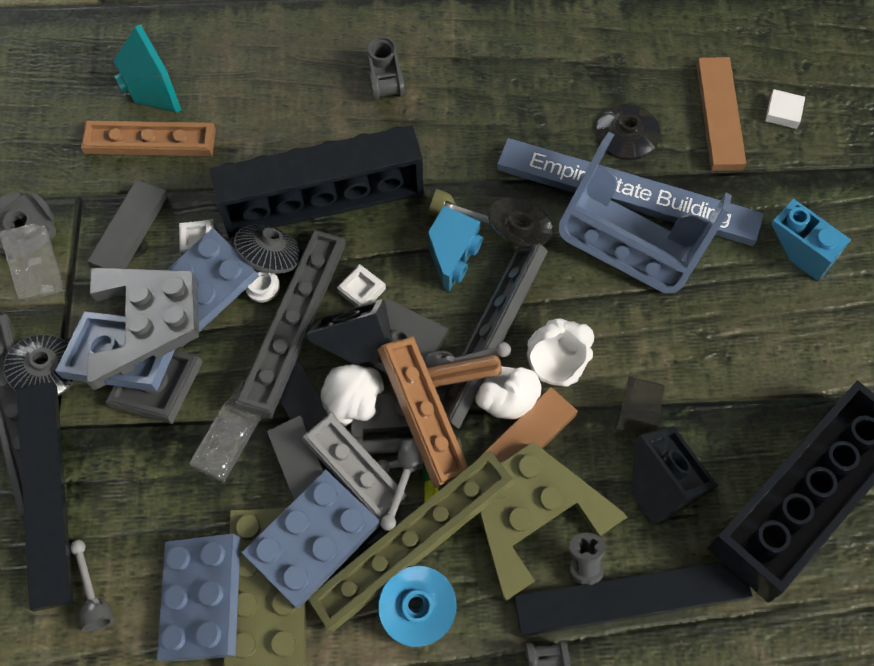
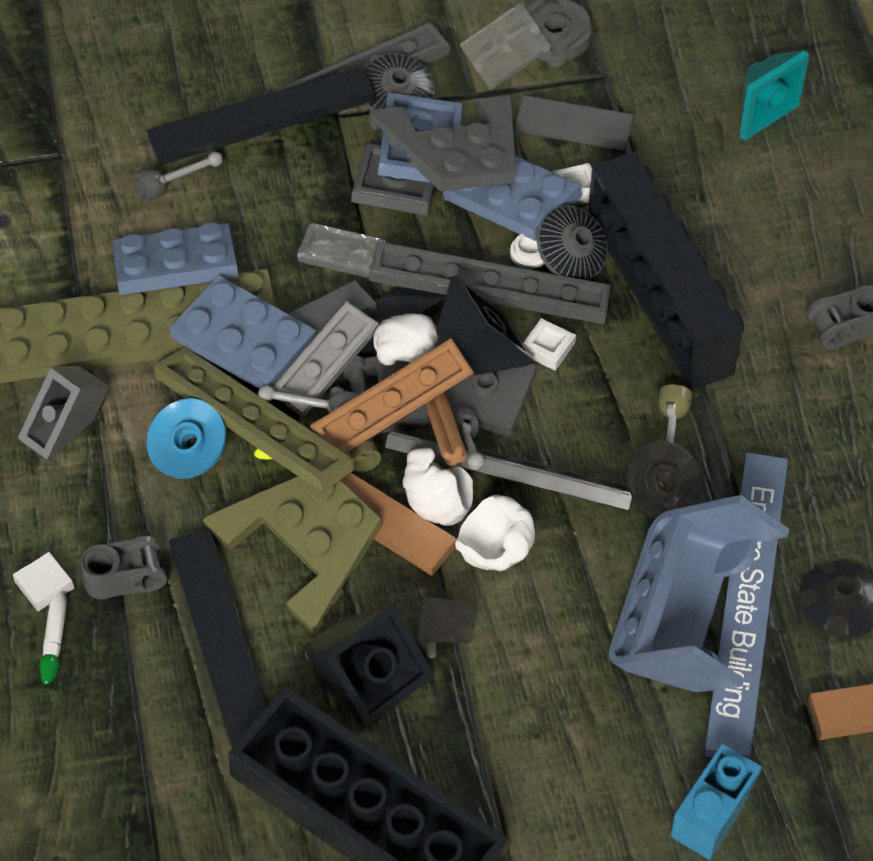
camera: 80 degrees right, 10 degrees down
medium nougat tile [81,121,216,156] -> none
dark azure slope [428,206,483,292] -> none
dark grey bush [570,532,605,585] -> none

